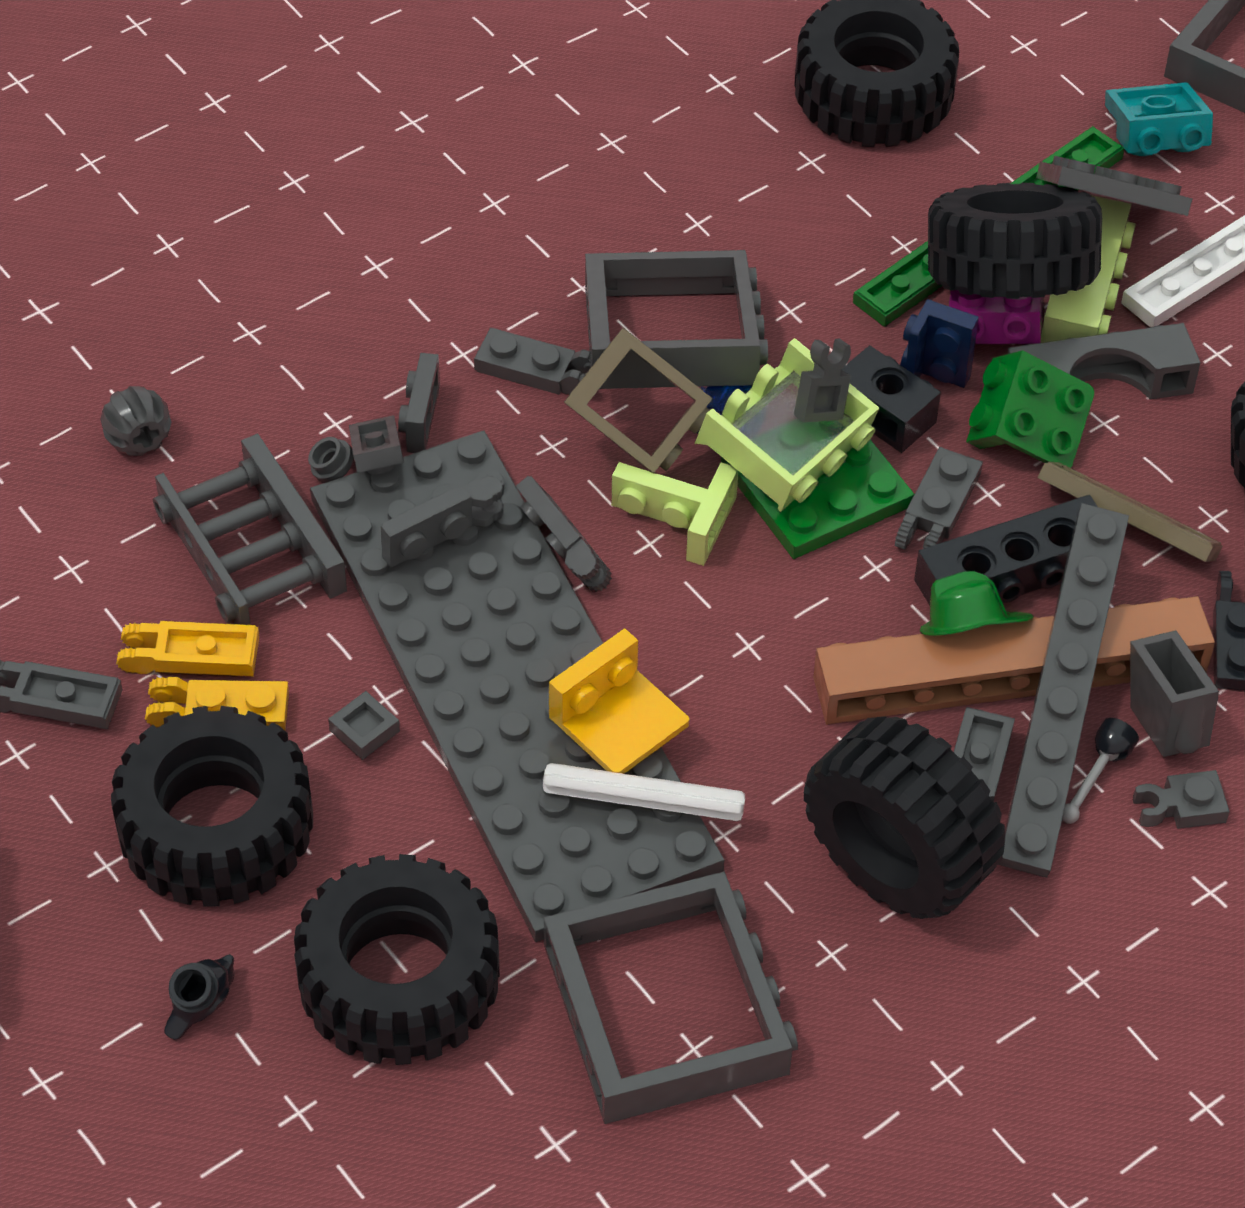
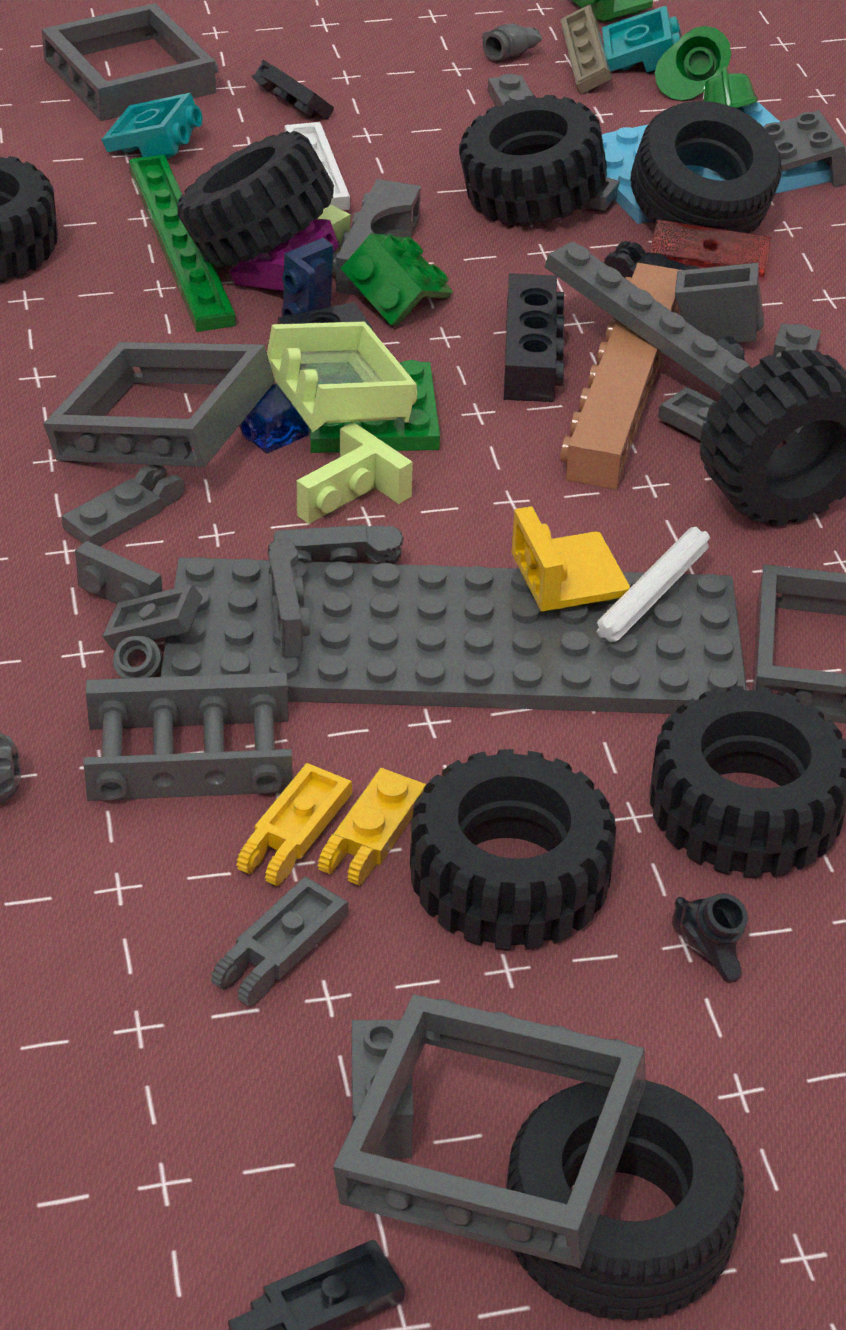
camera: 65 degrees left, 10 degrees down
dark grey plate [328,691,400,760] -> none
dark tan window [564,327,713,473] -> none
dark grey plate [794,338,851,423] -> none
dark grey hinge [895,447,983,549] -> none
green piece [920,571,1034,636] -> none
dark grey plate [1036,156,1193,216] -> none
dark tan tile [1038,462,1223,562] -> none

